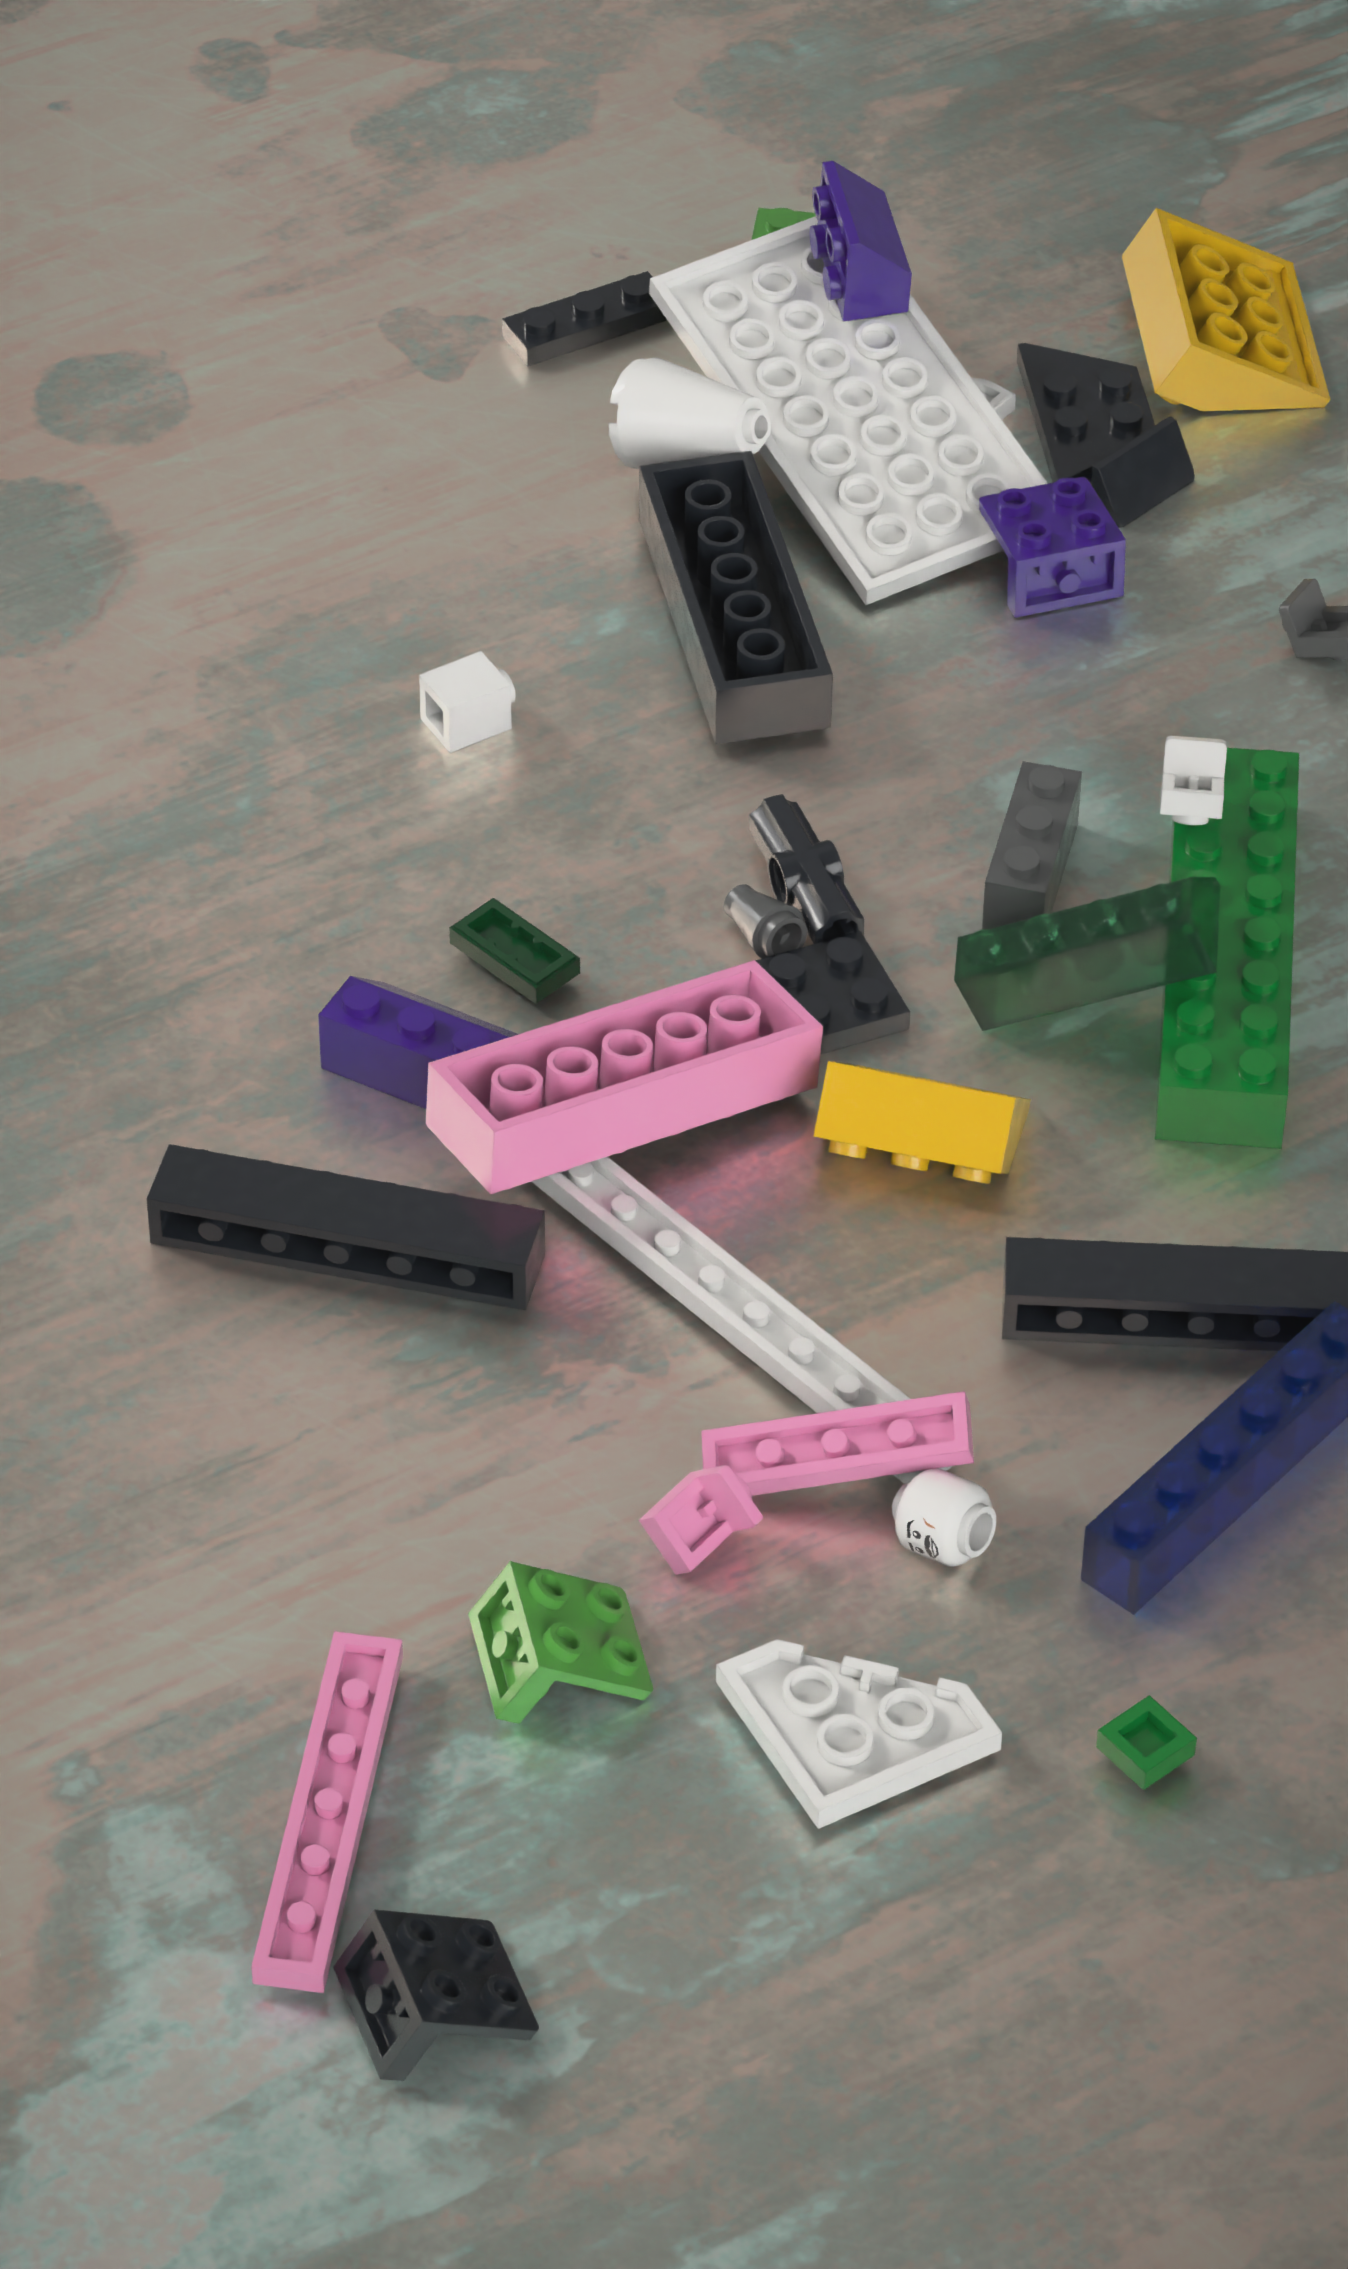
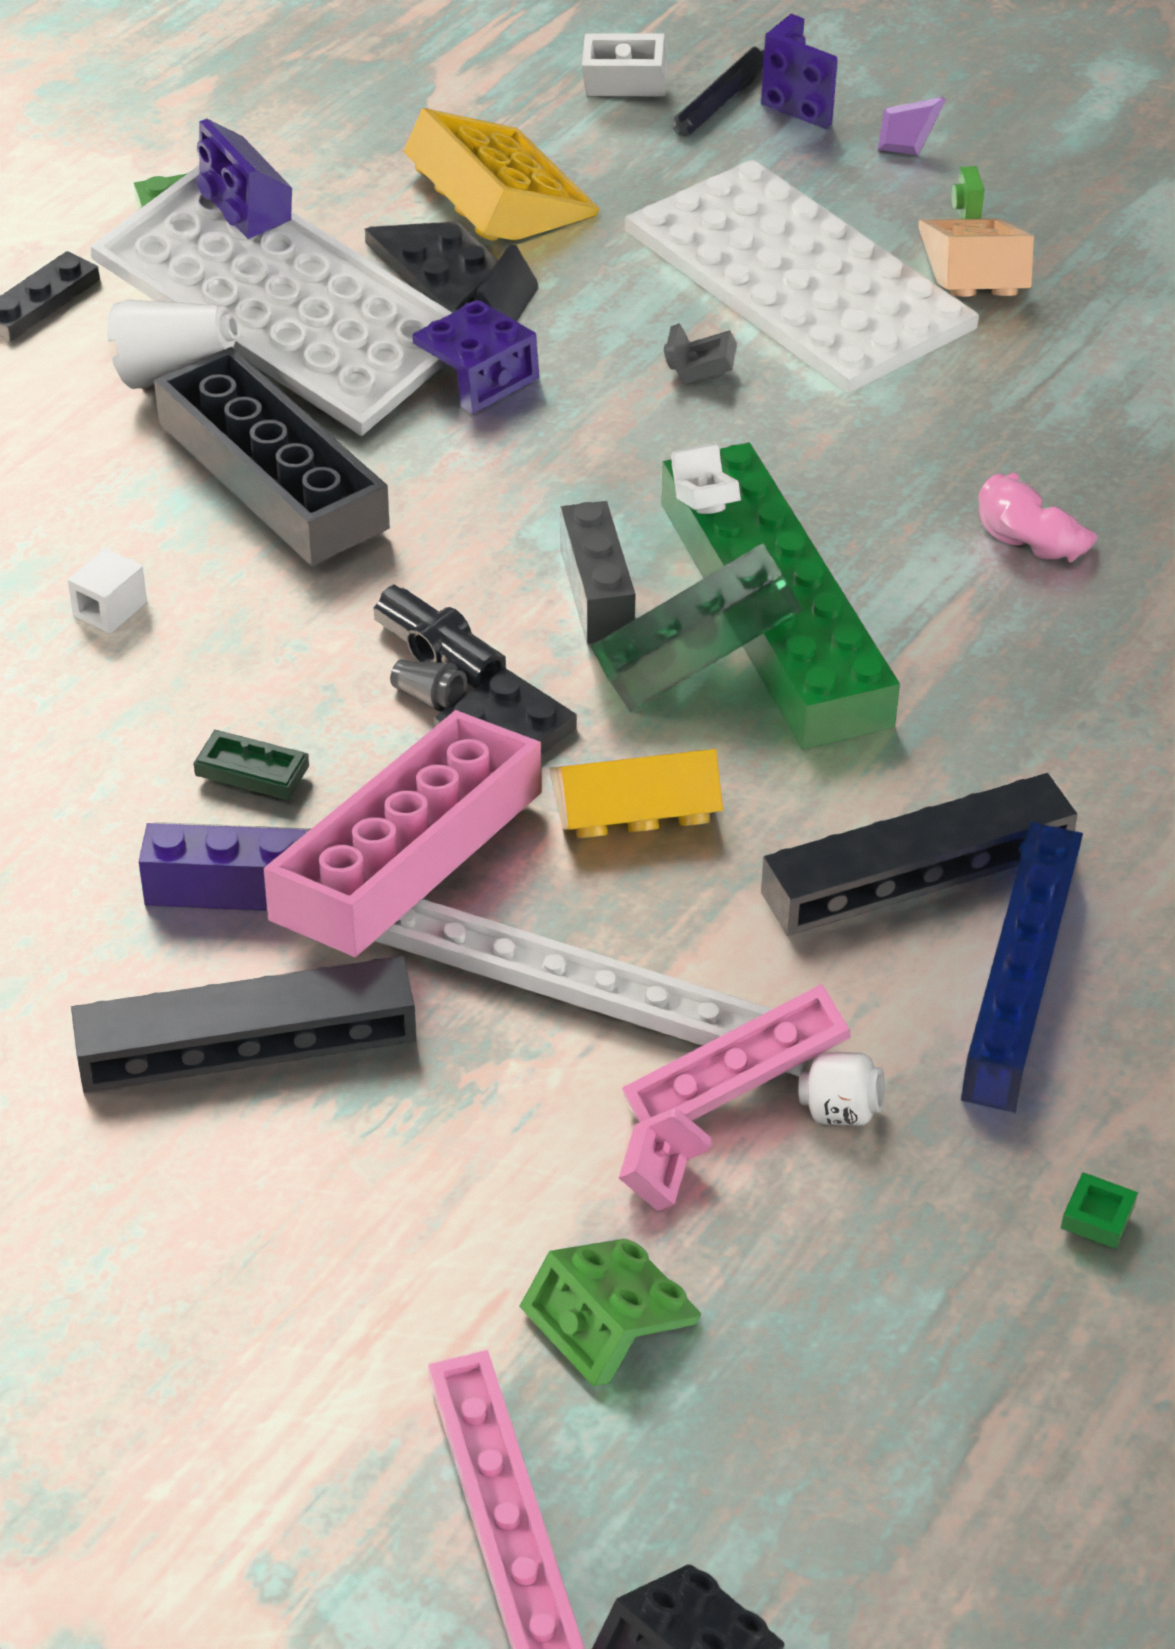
camera: 25 degrees left, 0 degrees up
white plate [716,1639,1002,1829] -> none

